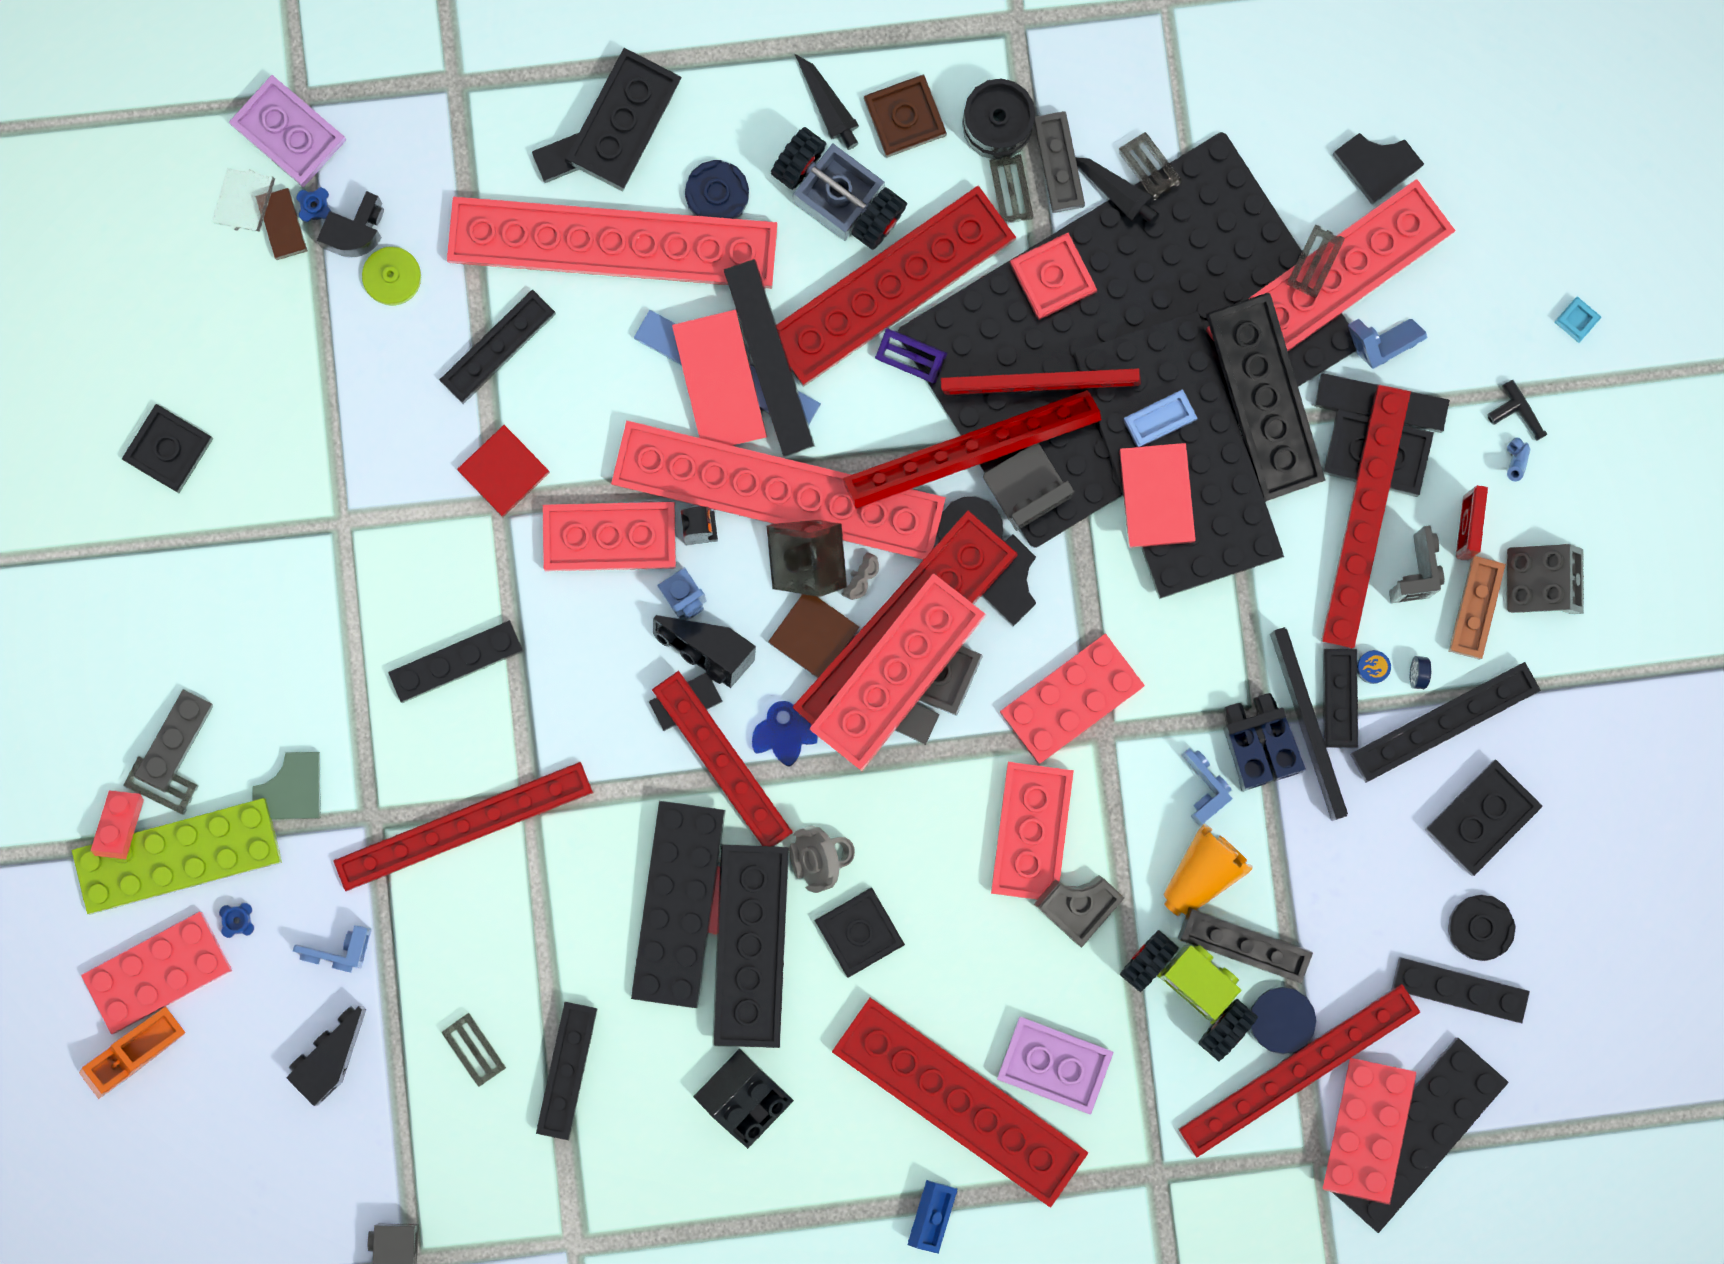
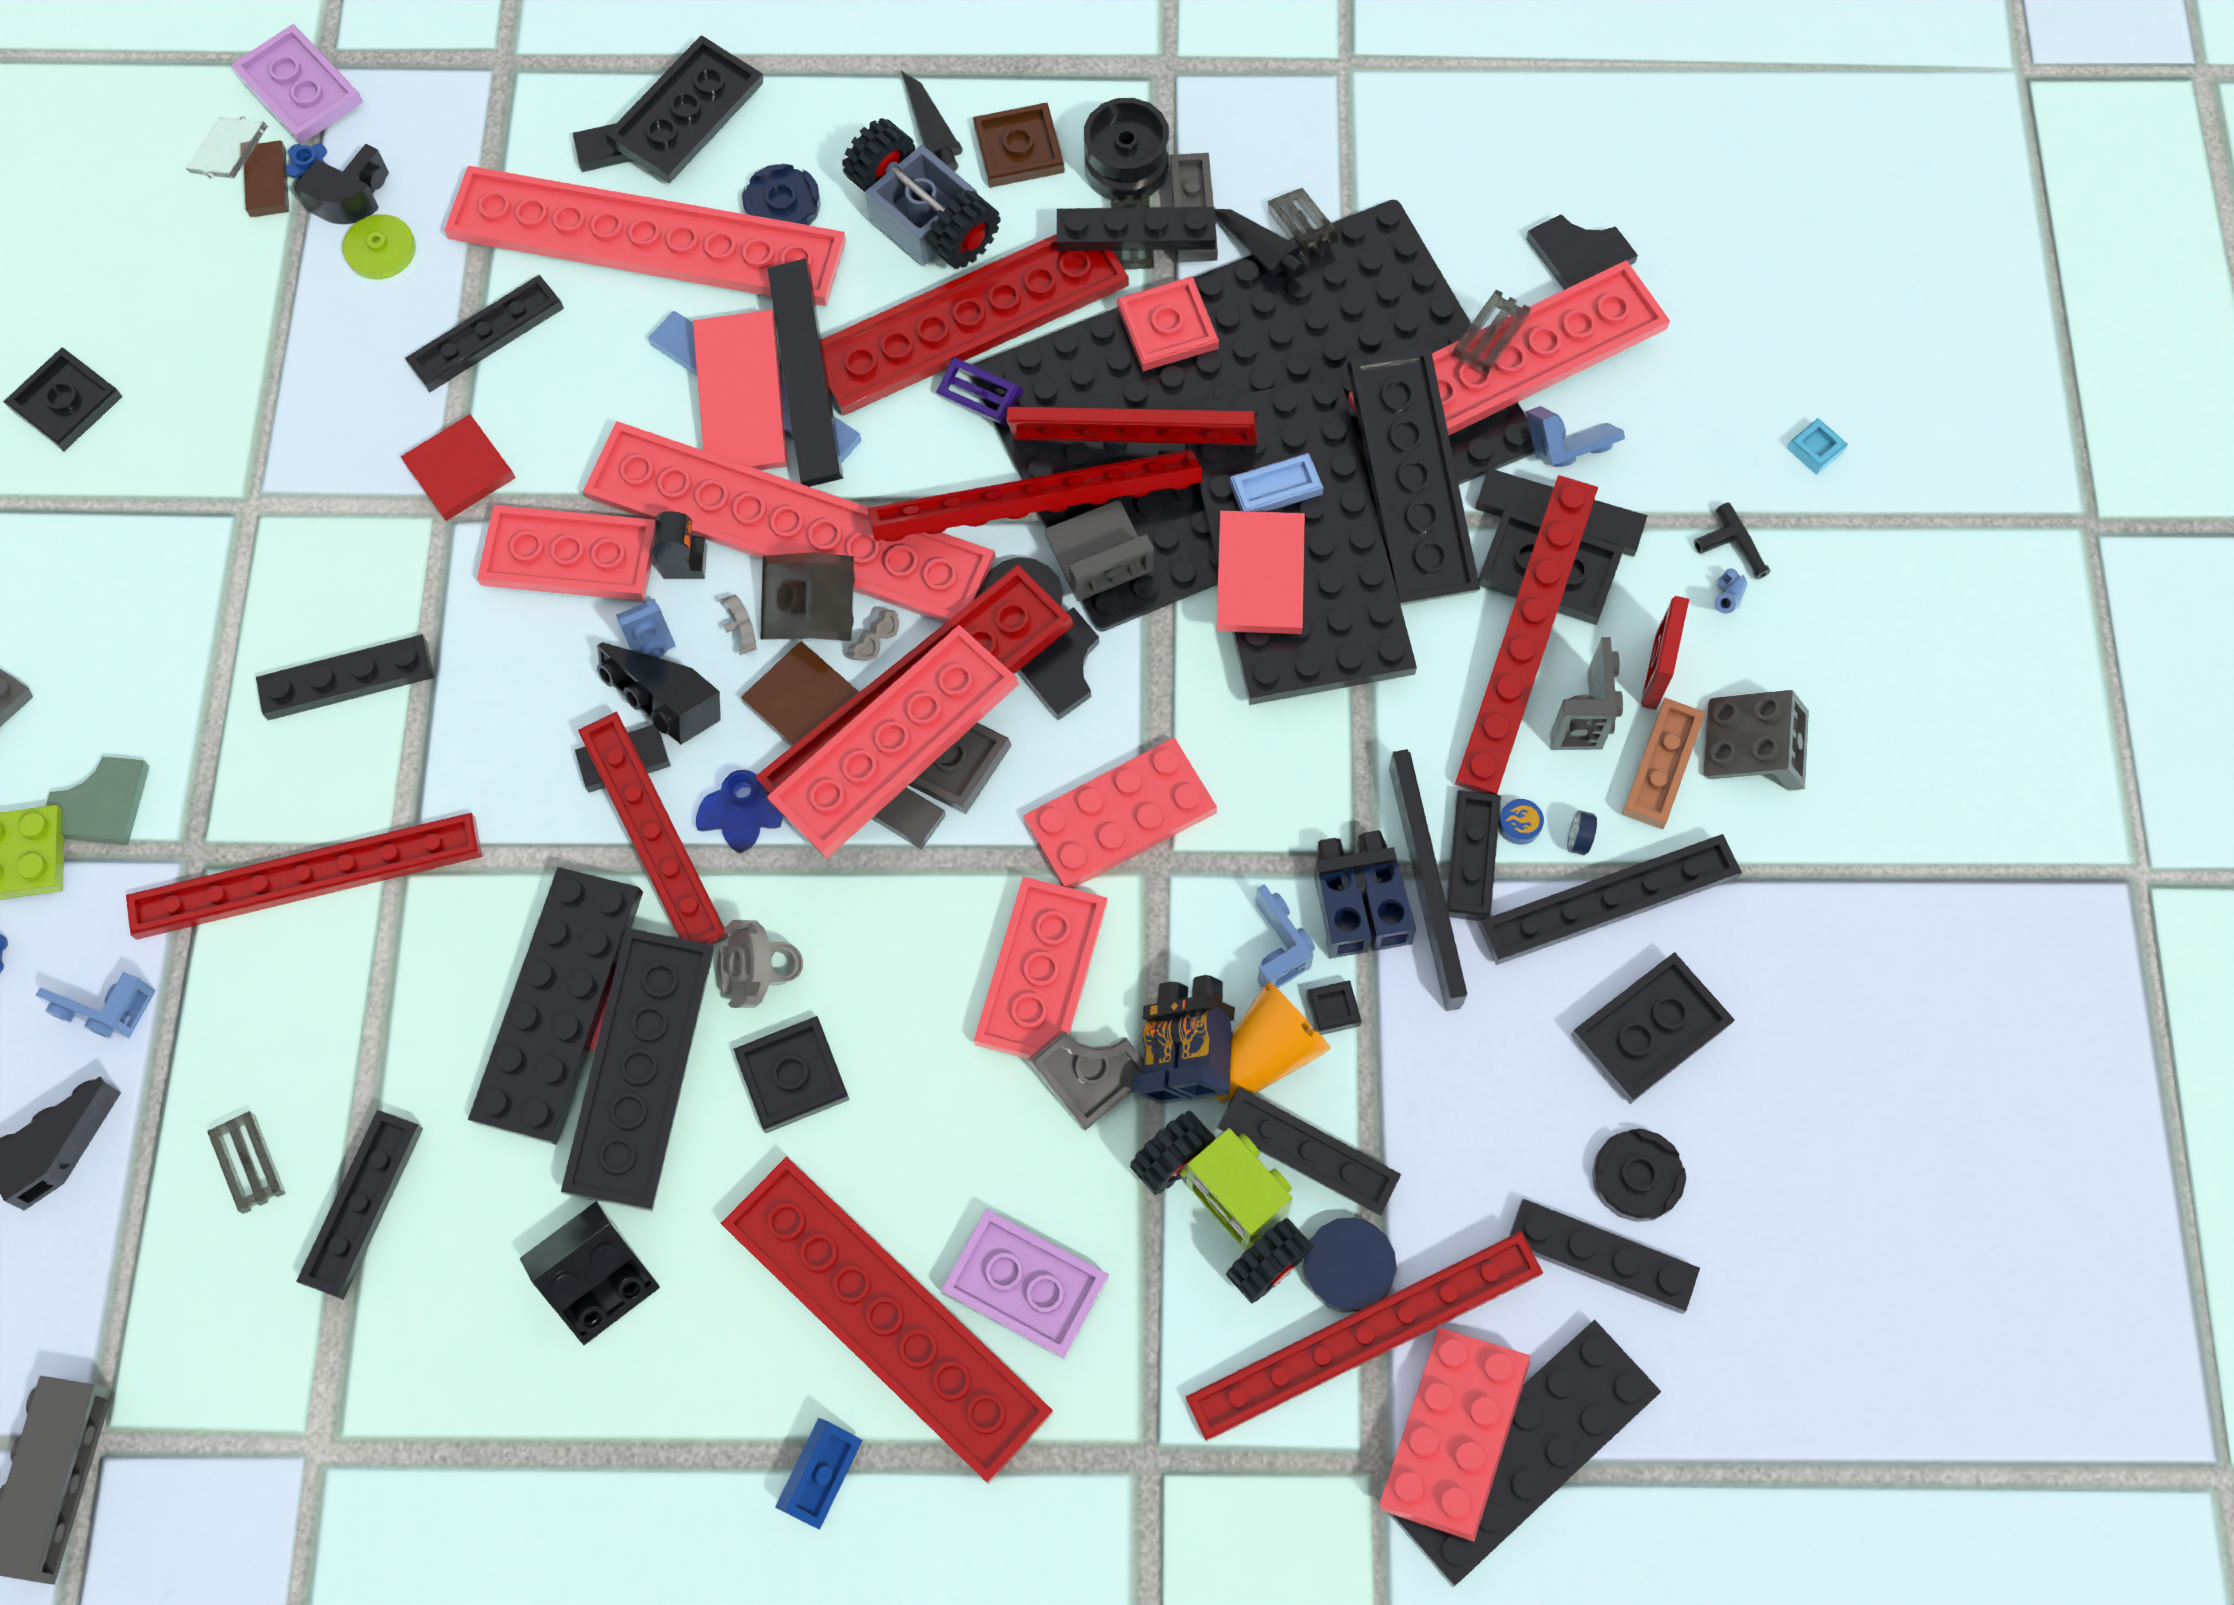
camera: 15 degrees right, 15 degrees down
none -> light grey piece [718,594,757,656]
none -> black plate [1057,207,1216,251]
none -> hips [1132,975,1235,1104]
none -> black tile [1306,980,1362,1035]

